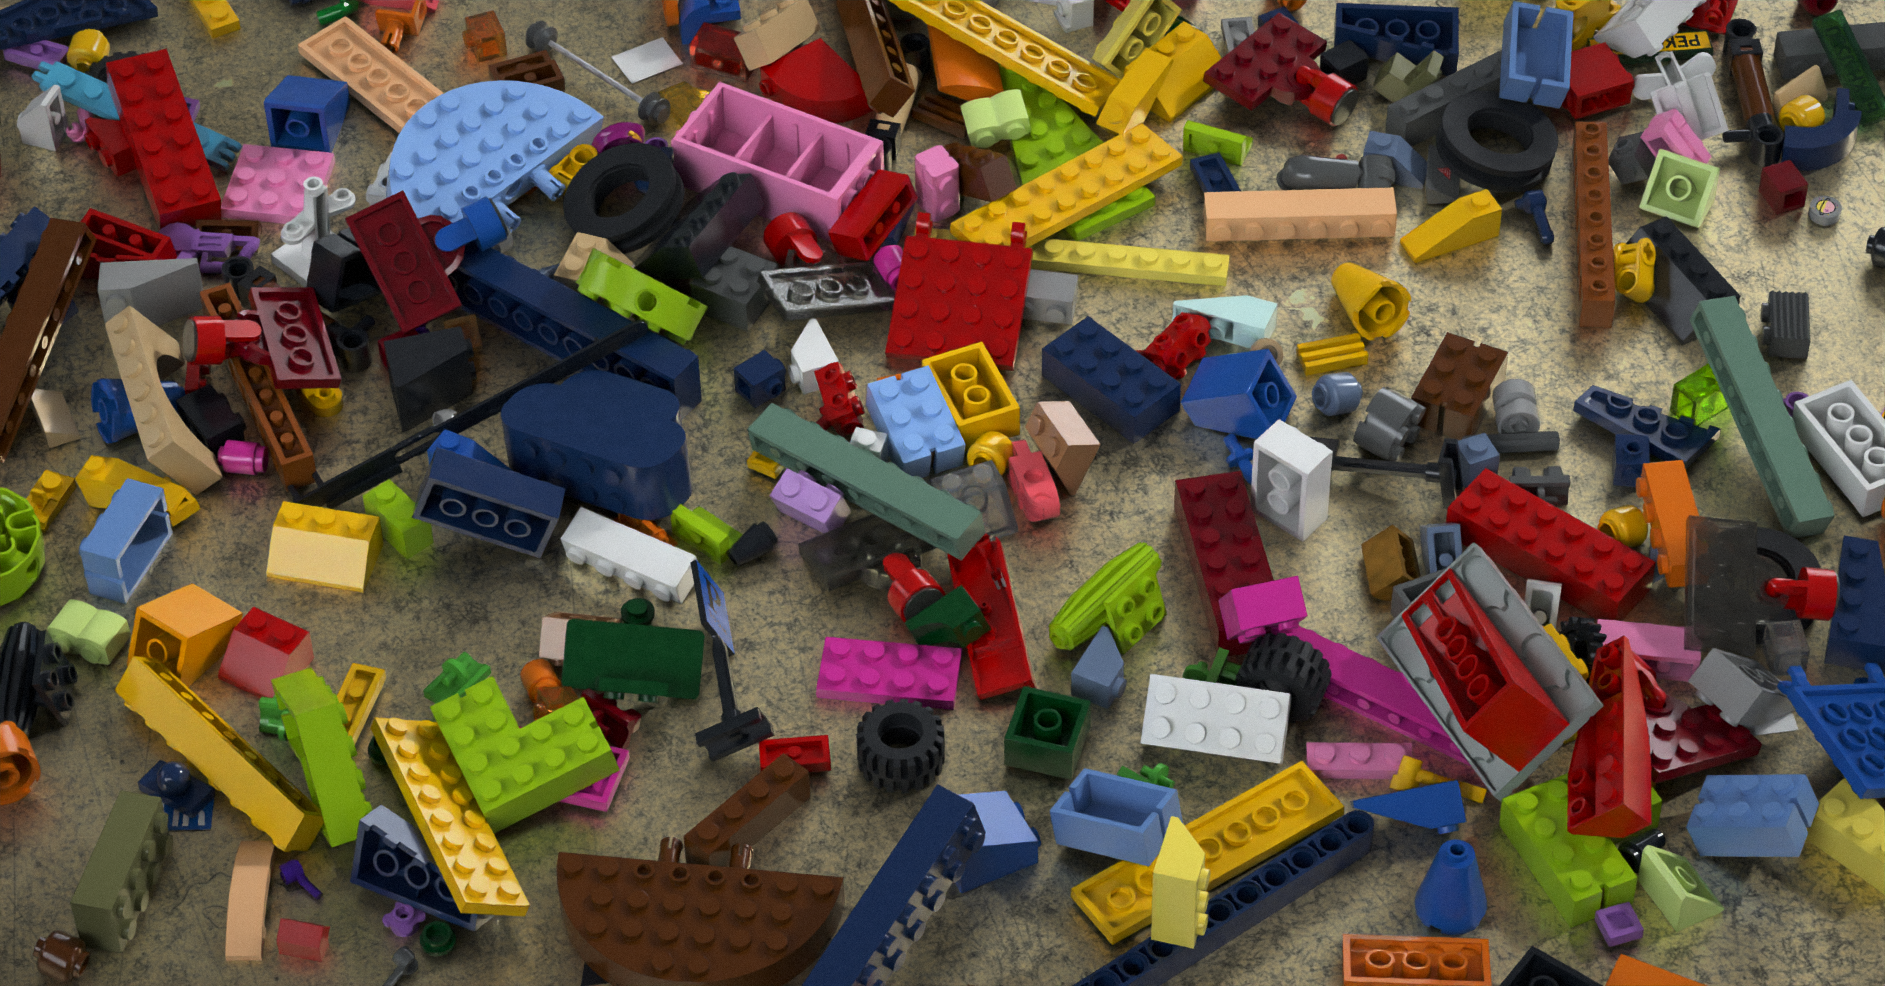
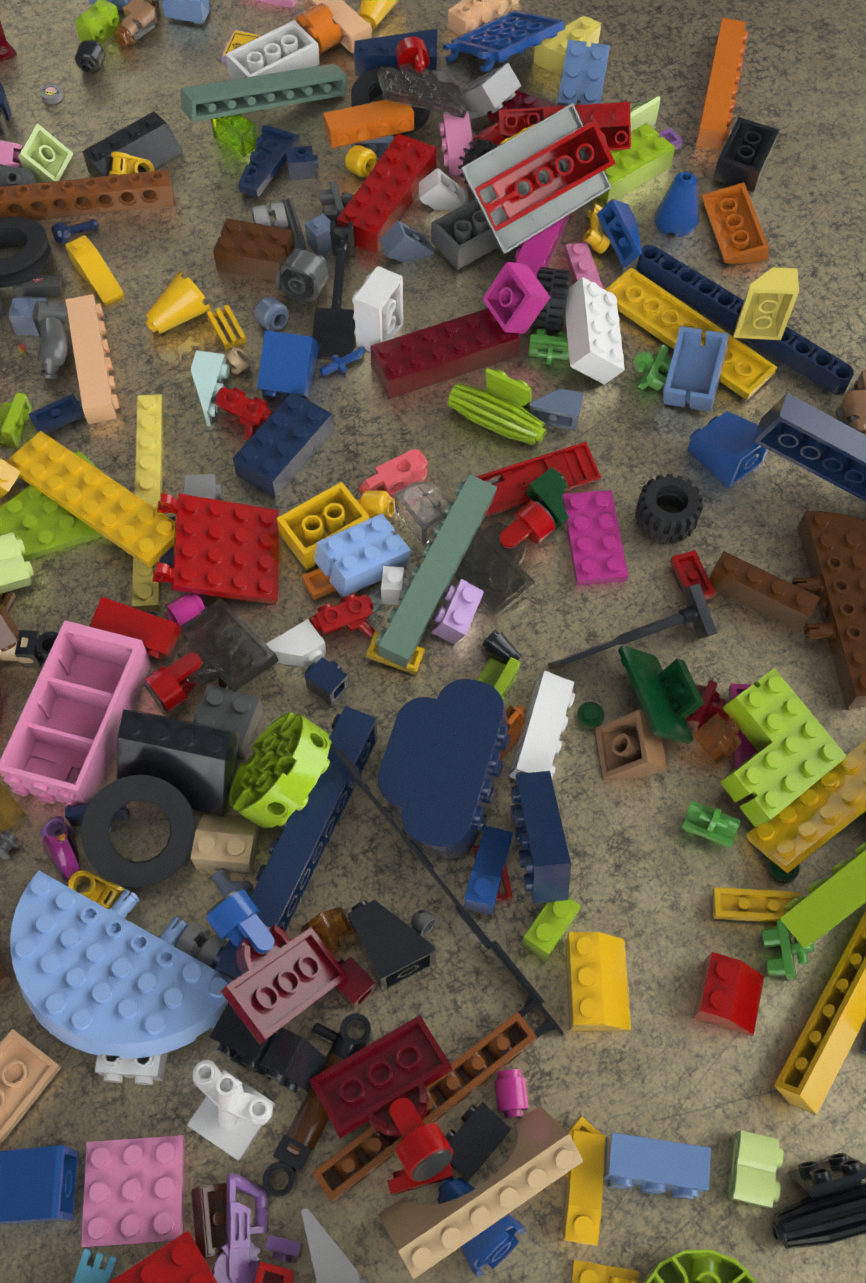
camera: 105 degrees left, 15 degrees up
light orange slope [126,583,243,688] -> none
orange brick [520,659,562,707] -> none
bright pink brick [915,145,960,222] -> none
reddish brown brick [943,142,1017,202] -> none
dark green brick [1004,686,1091,780] -> none
medium nougat slope [1025,401,1101,495] -> none
pearl gold brick [1361,524,1421,601] -> none
dark red brick [1759,160,1809,215] -> none
dark grey brick [1761,290,1811,359] -> none

